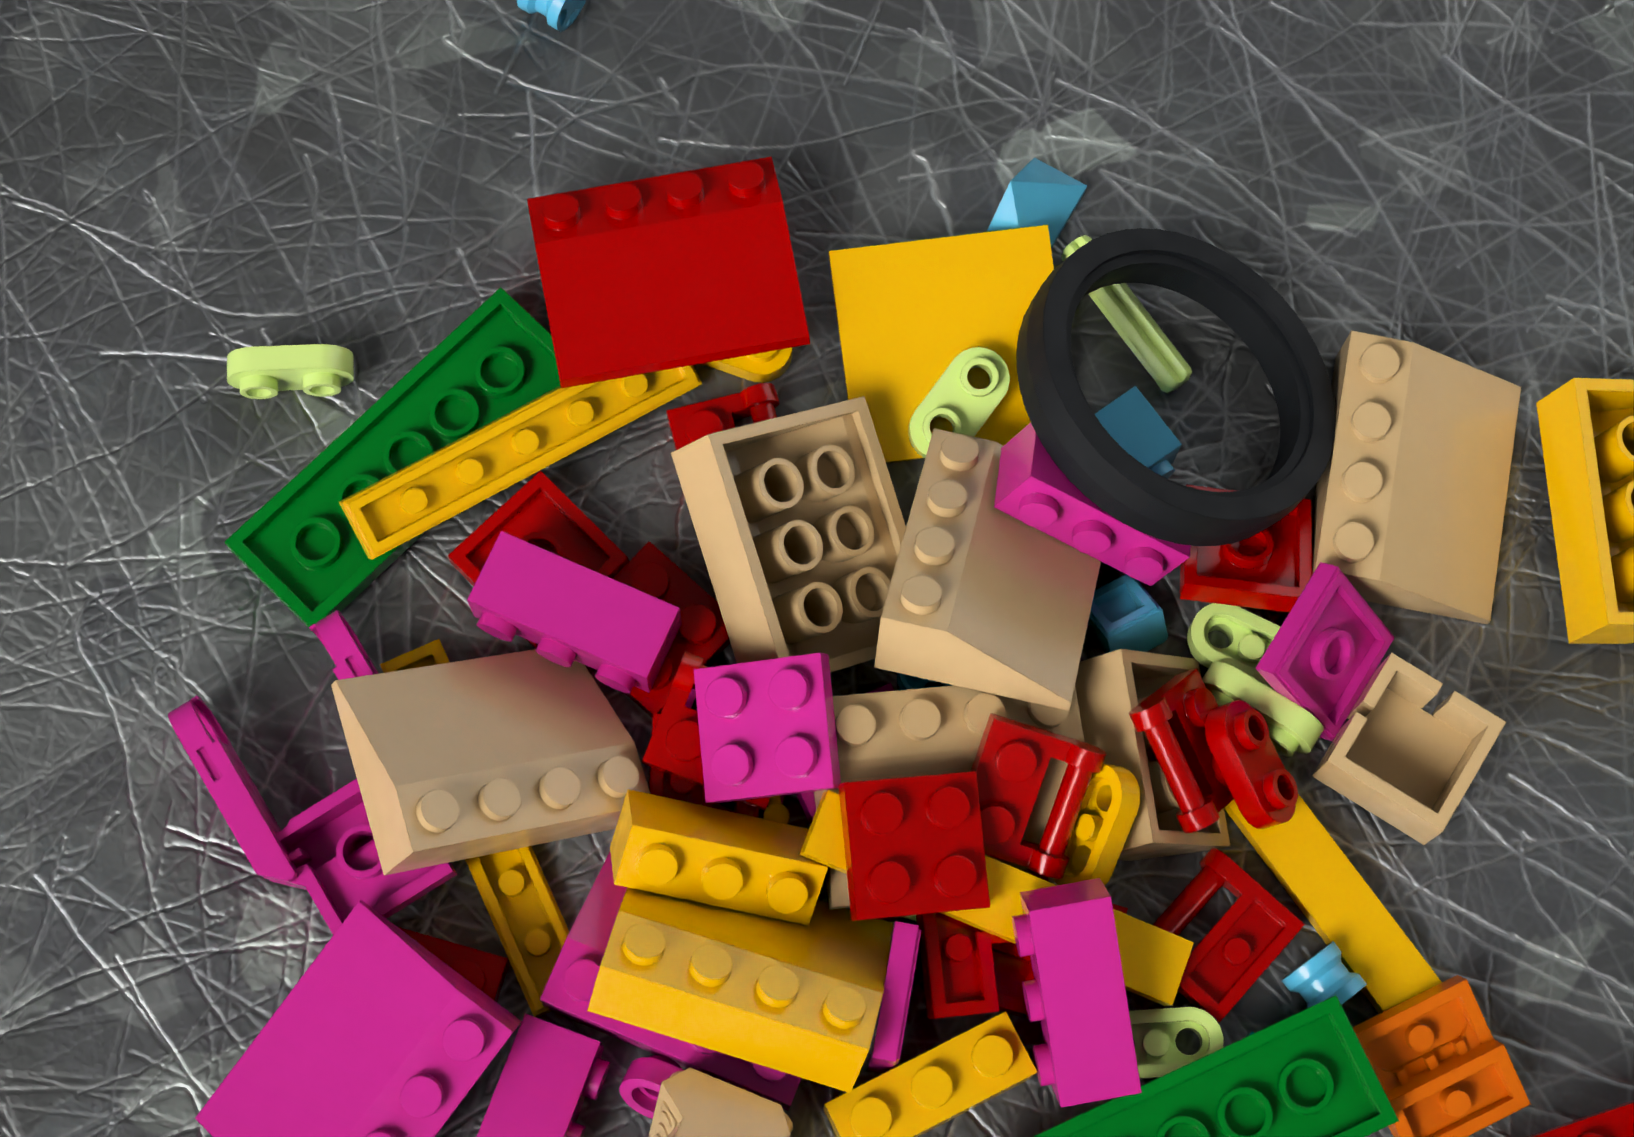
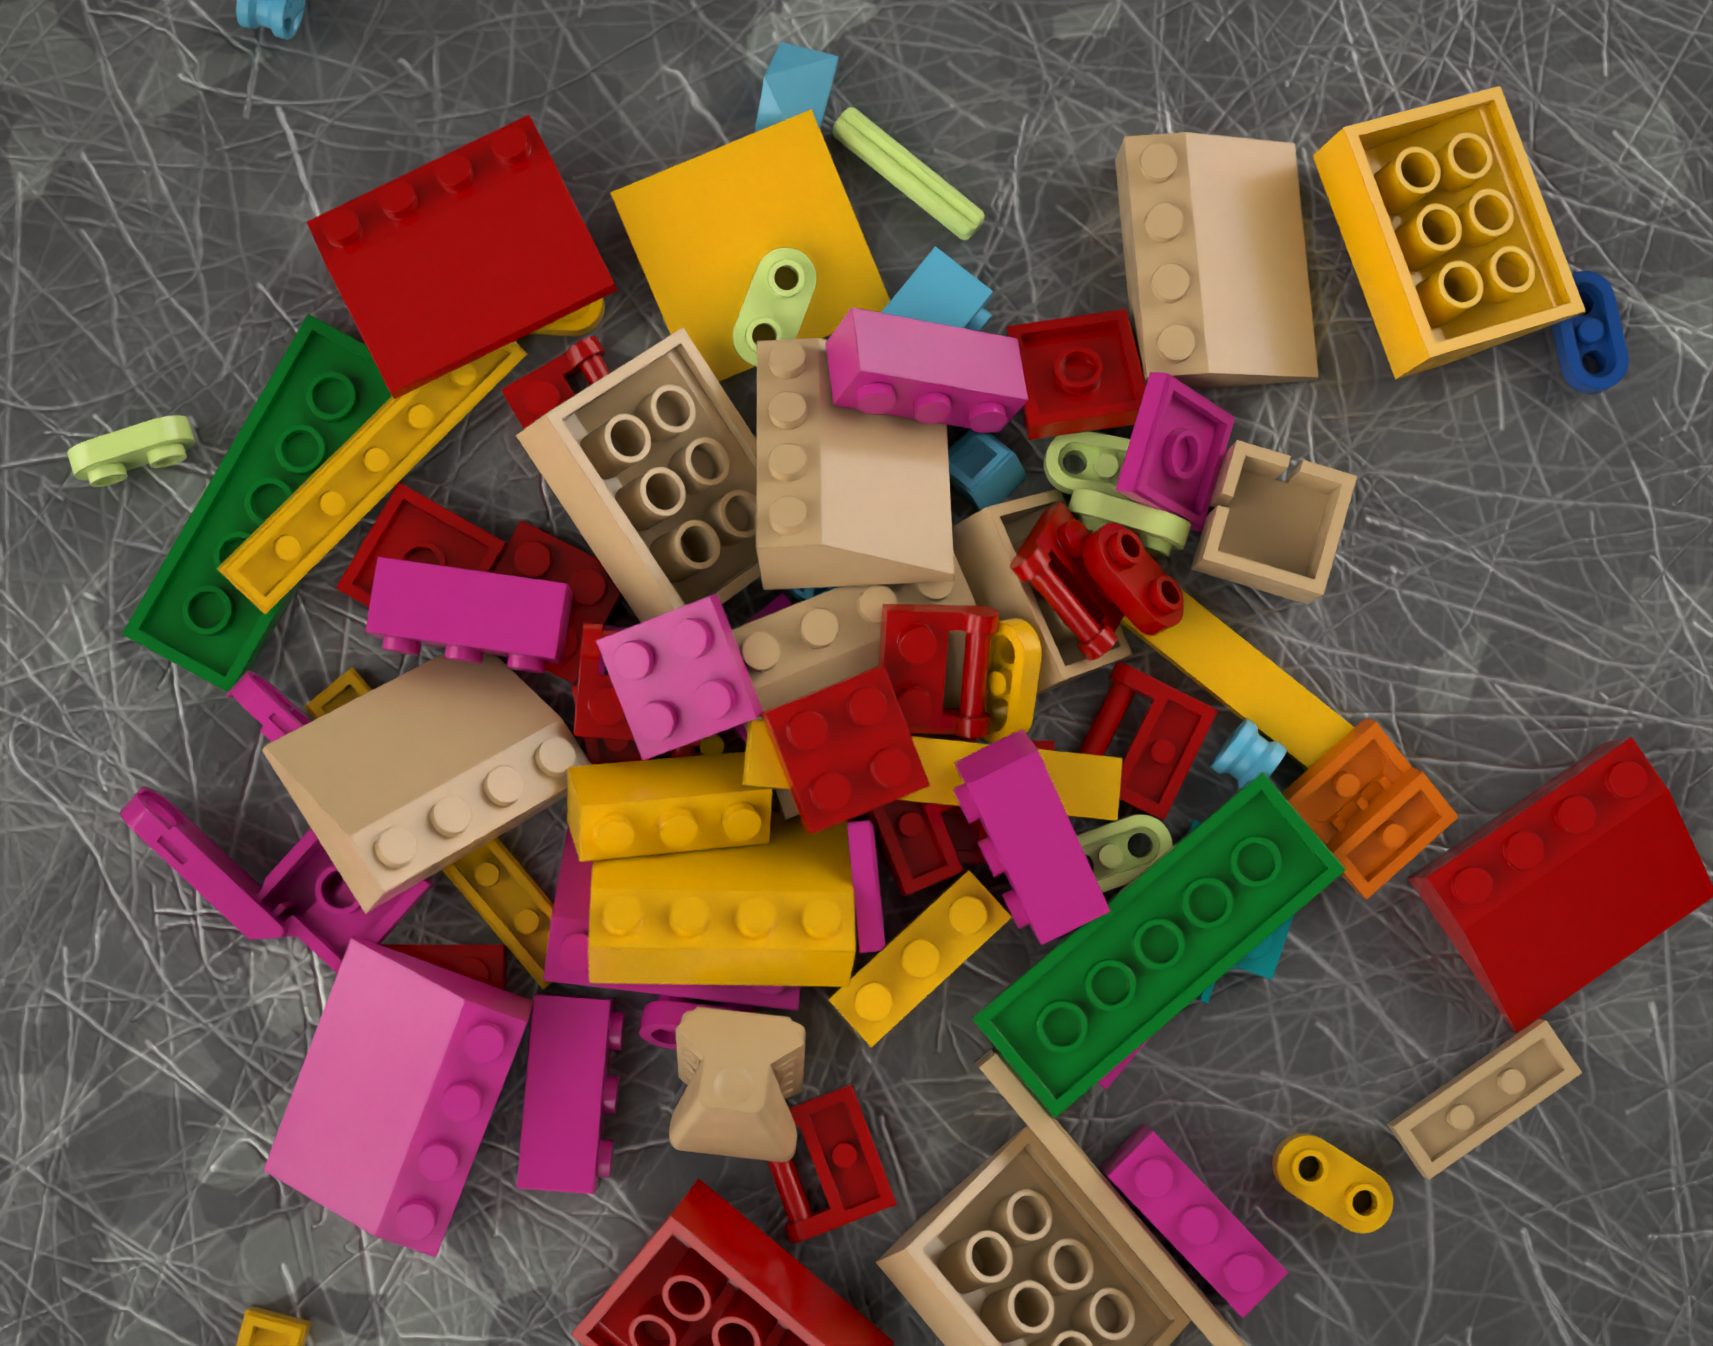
camera: 20 degrees left, 10 degrees up
black tyre [1016,228,1336,546] -> none

